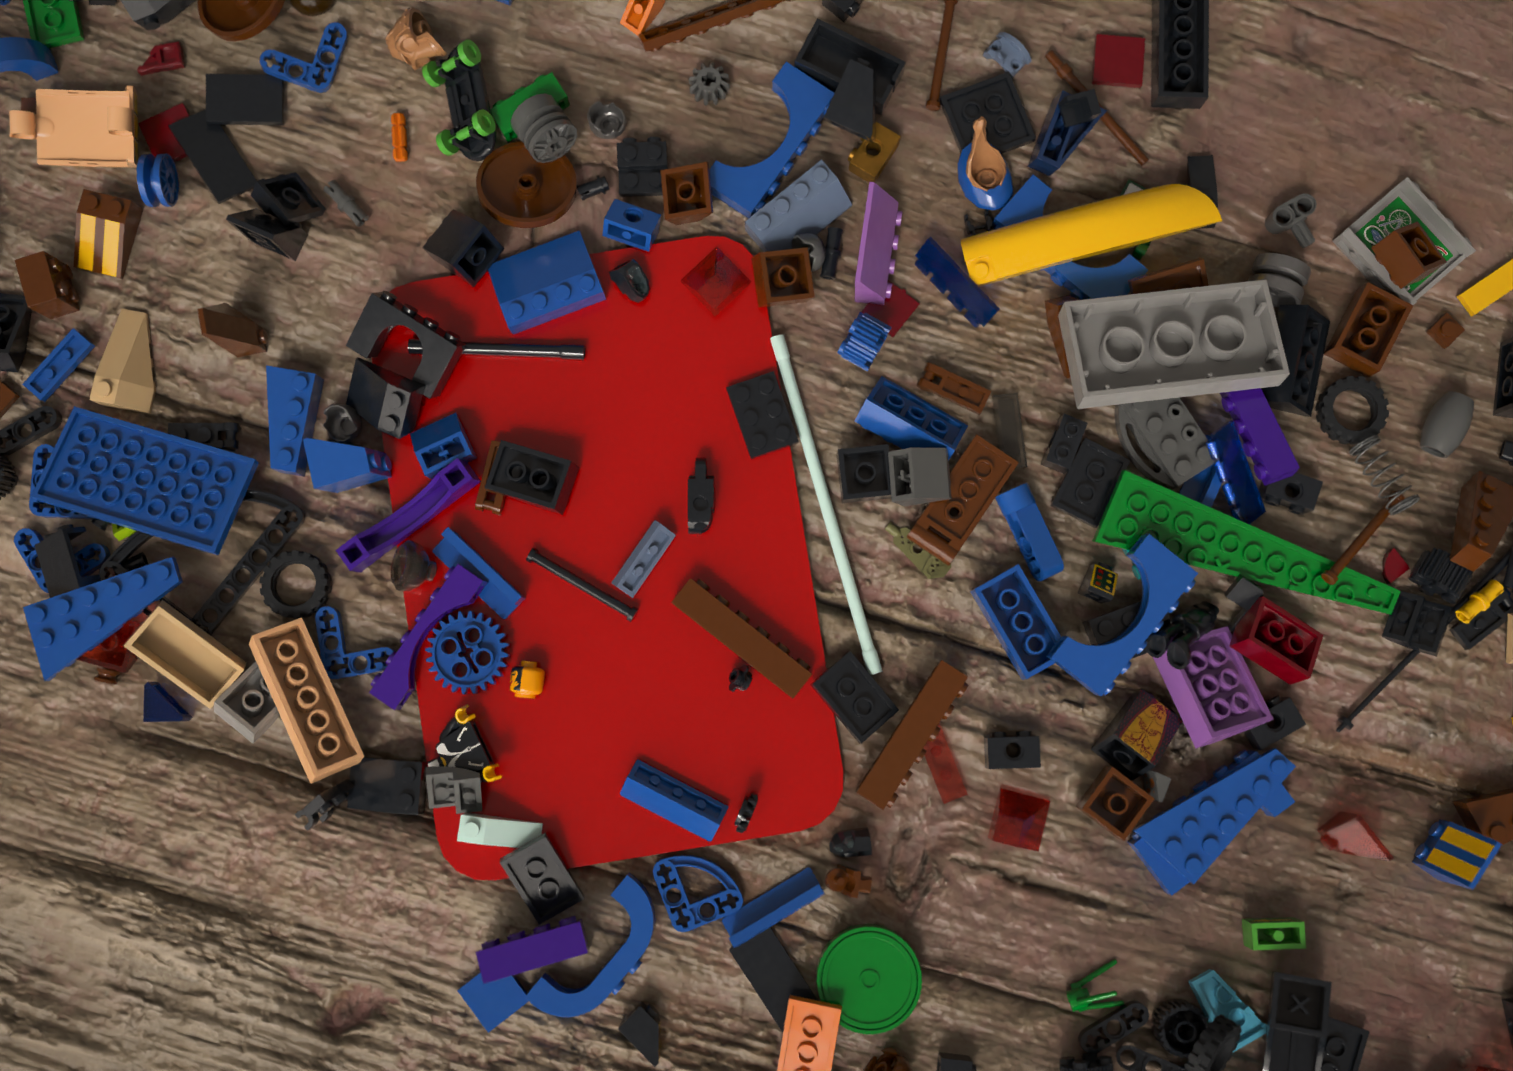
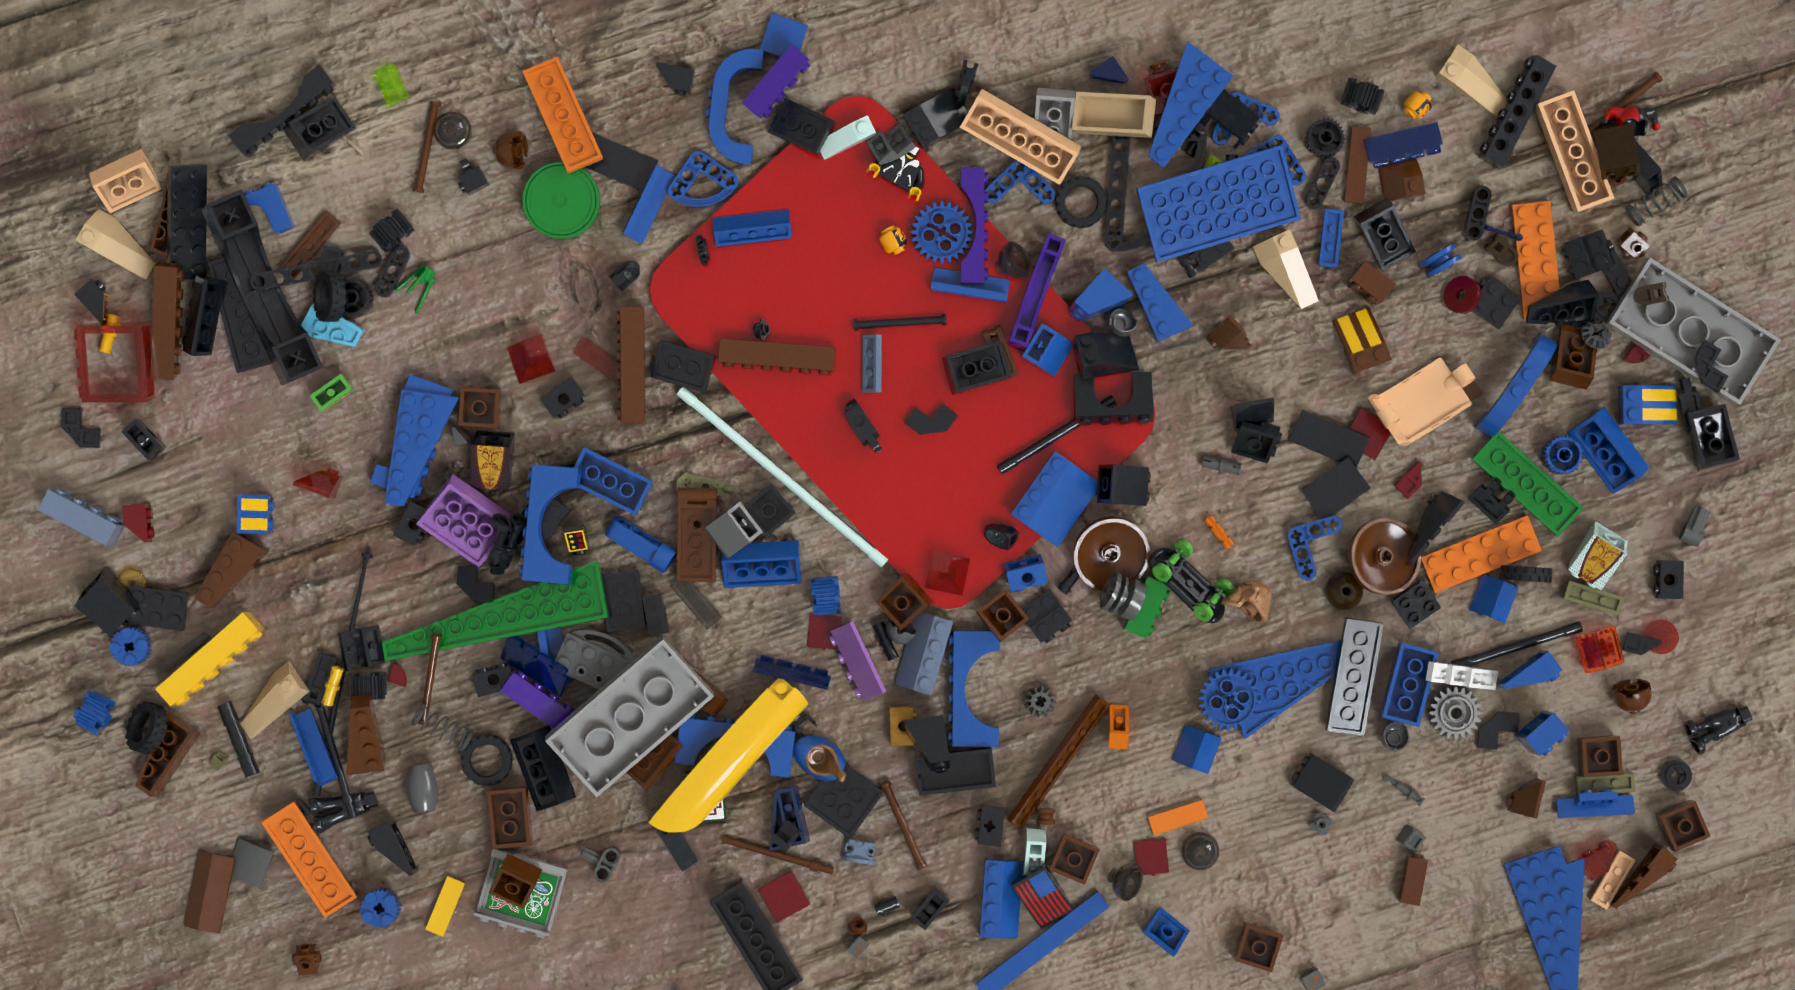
camera: 145 degrees right, 5 degrees up
blue wheel [137,153,179,207] -> none
flat silver hair [587,101,627,139] -> none
black plate [726,371,799,459] -> none
reddish brown hips [825,864,872,898] -> none
reddish brown plate [917,363,991,415] -> none
dark red slope [1229,596,1324,685] -> none
flat silver wheel [1248,253,1311,308] -> none
reddish brown plate [1426,313,1465,349] -> none
none -> black tile [905,404,958,435]

